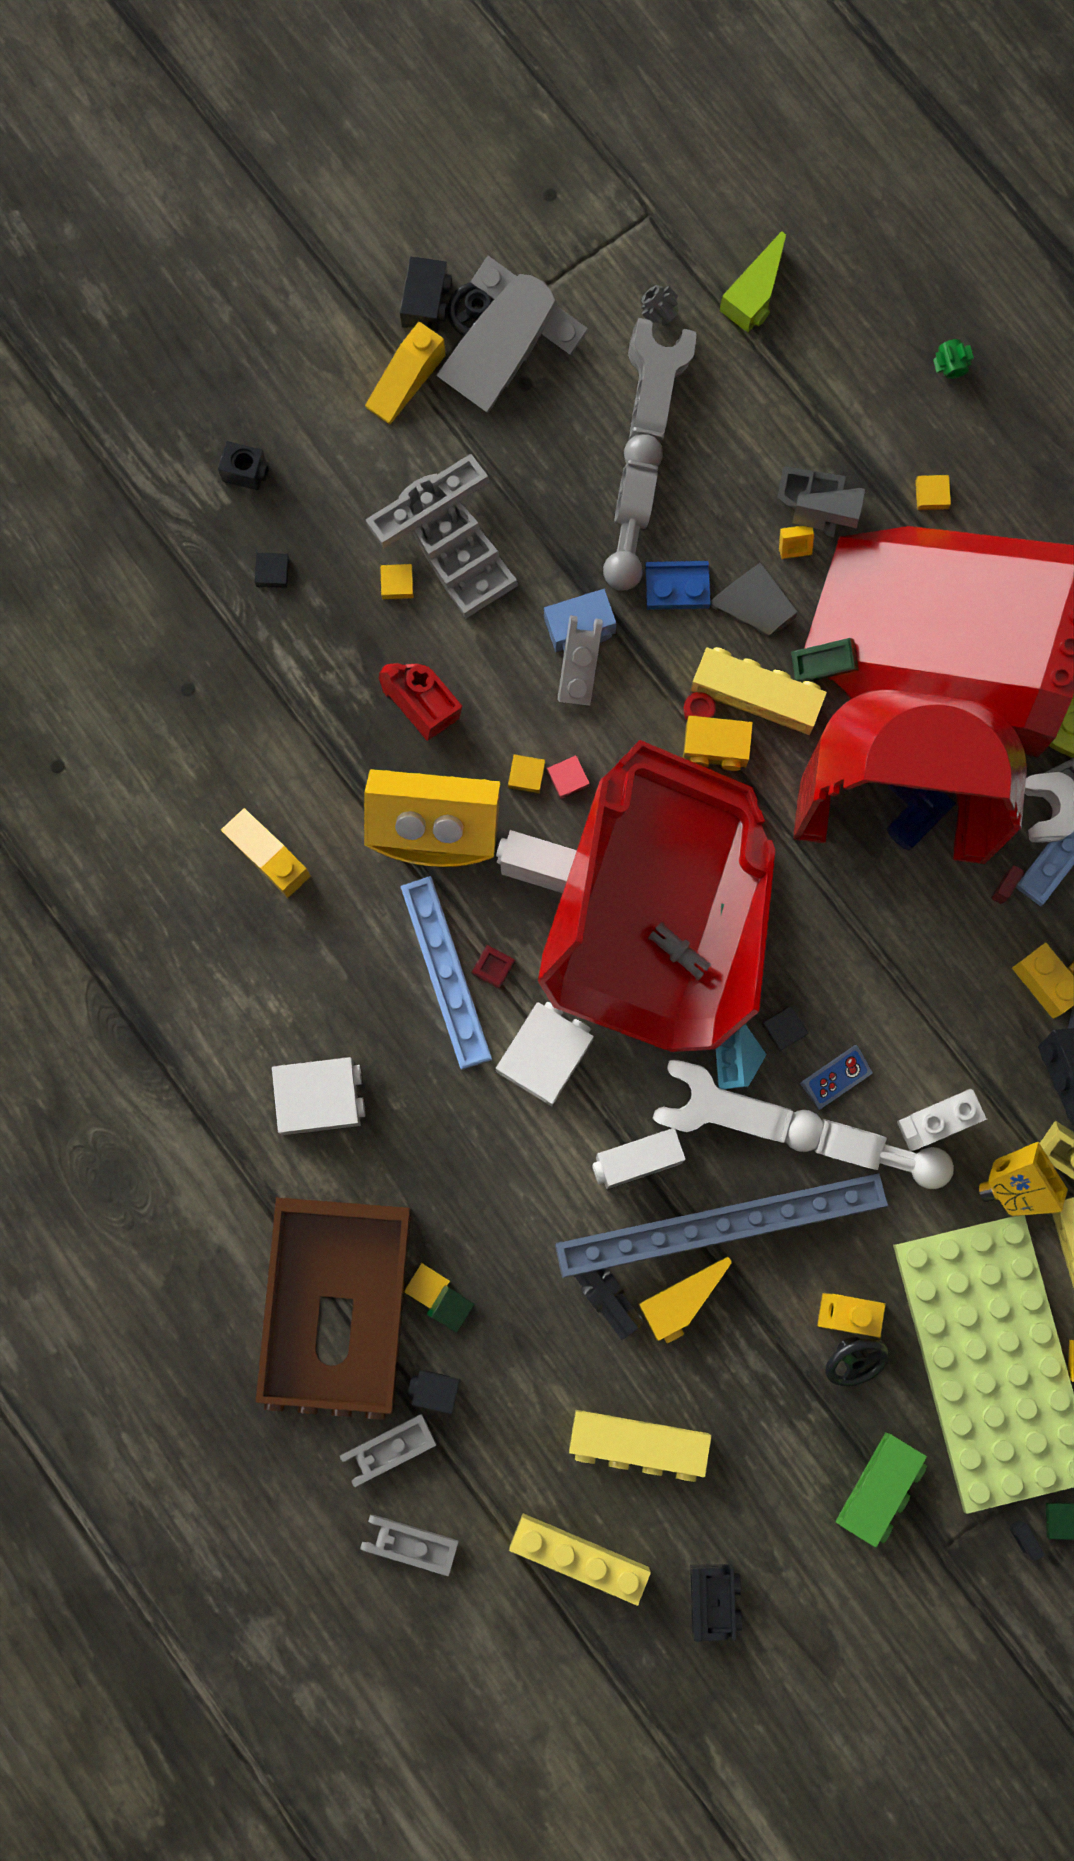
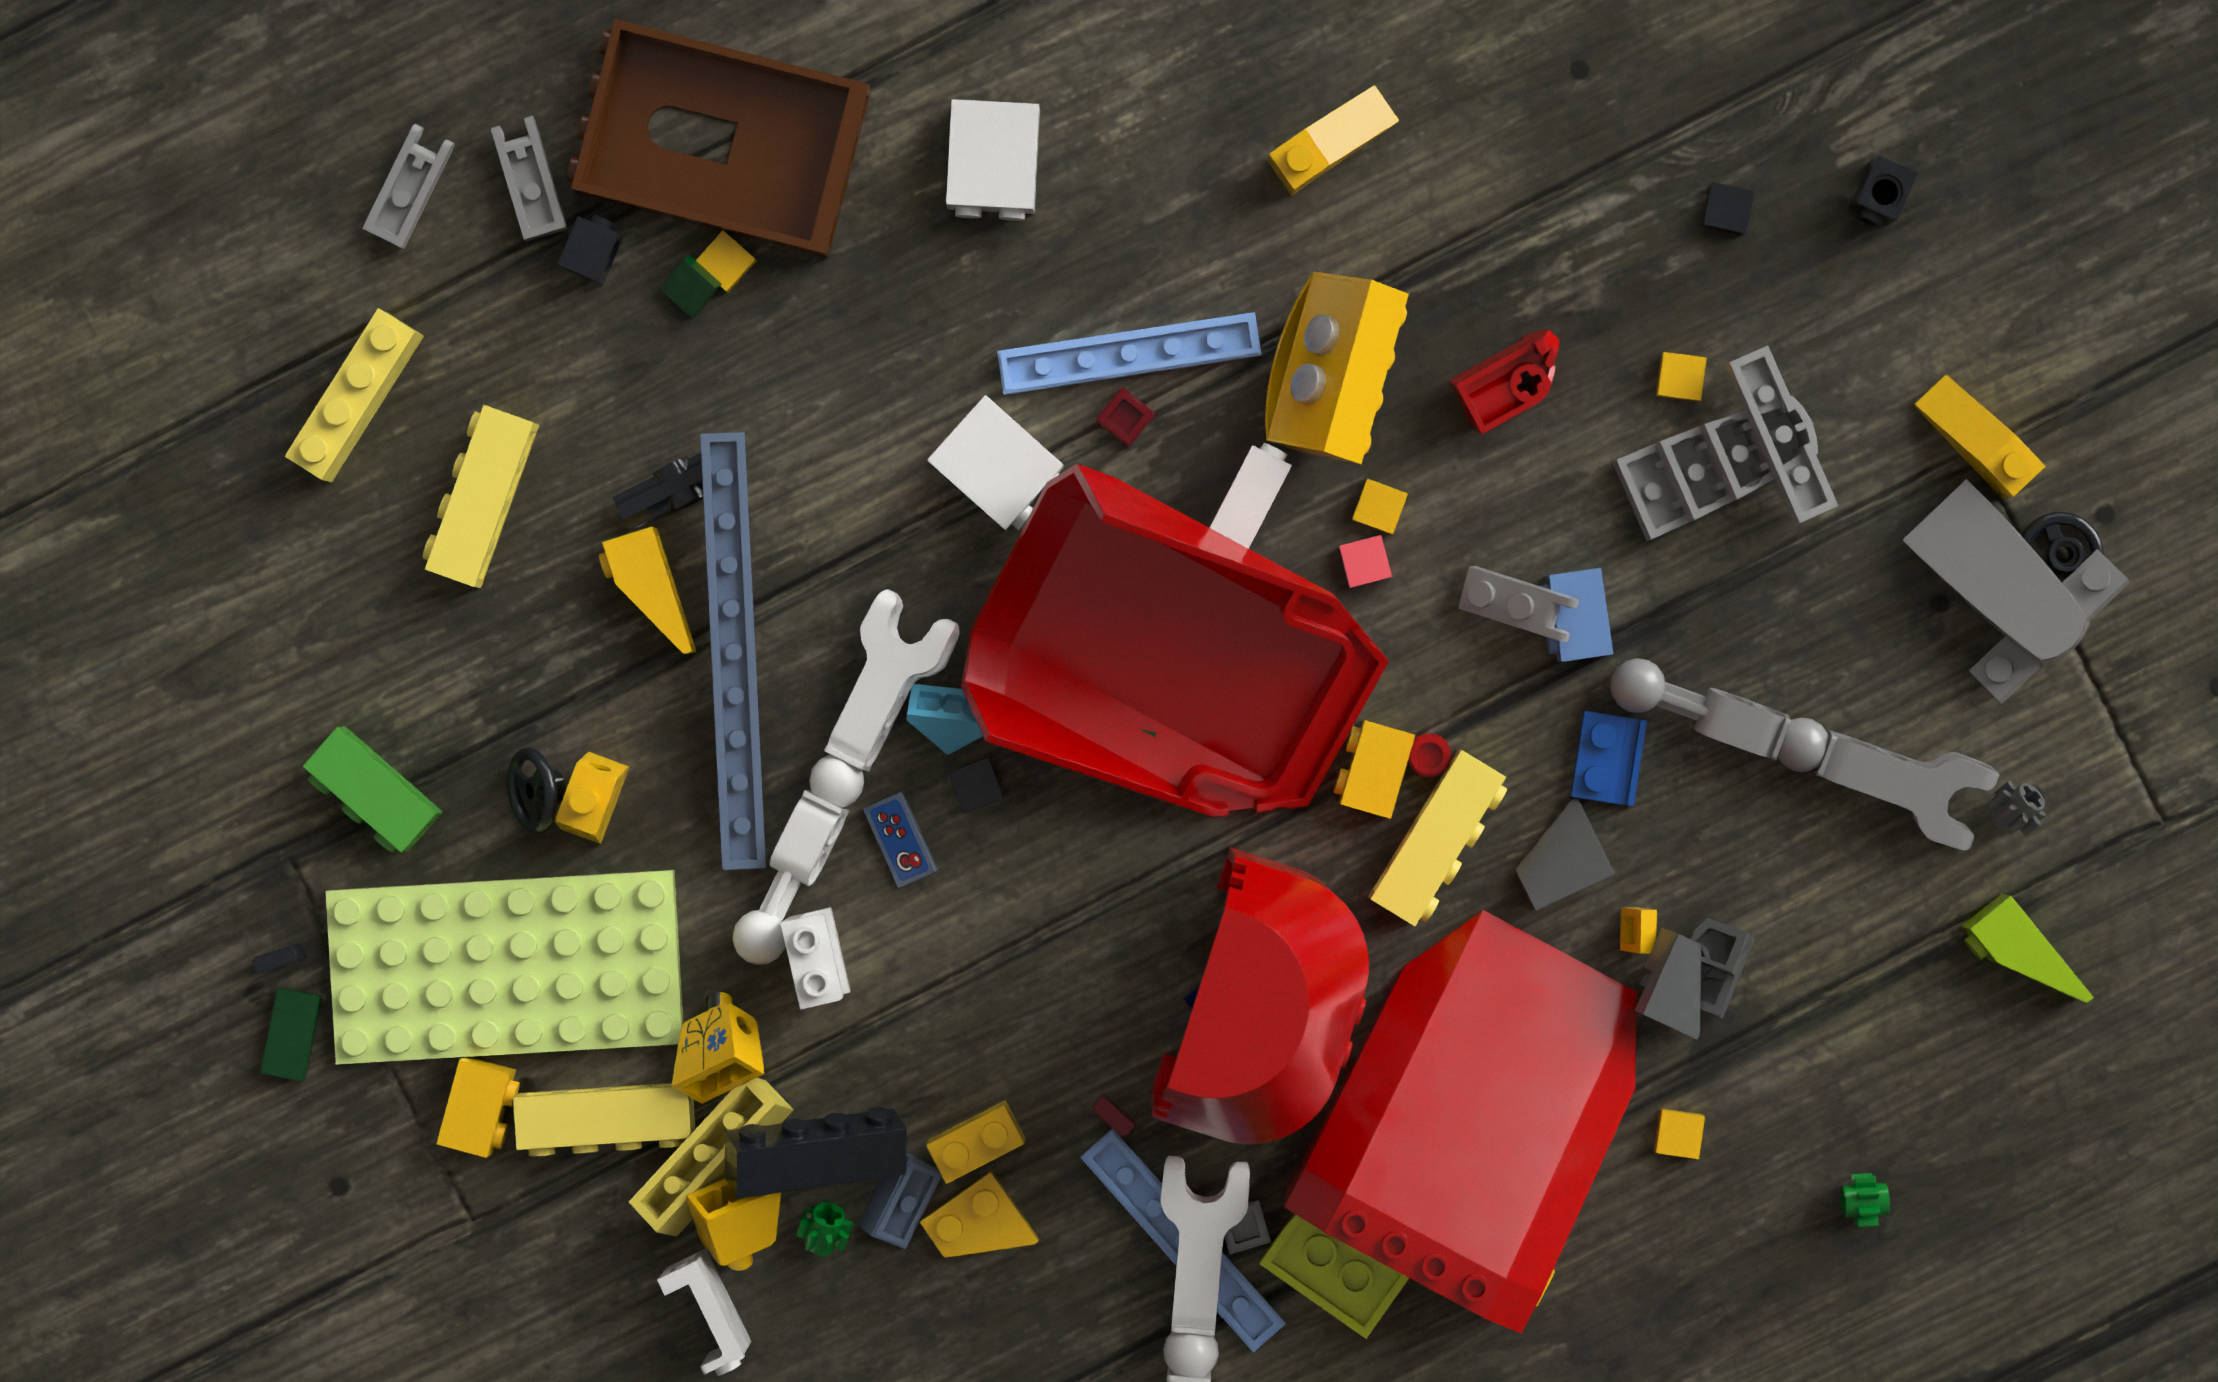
camera: 100 degrees right, 10 degrees up
black hinge [400,256,452,333] -> none
white brick [592,1128,686,1189] -> none
dark grey pin [648,922,711,980] -> none
black hinge [690,1564,742,1642] -> none
dark green tile [791,638,859,683] -> none

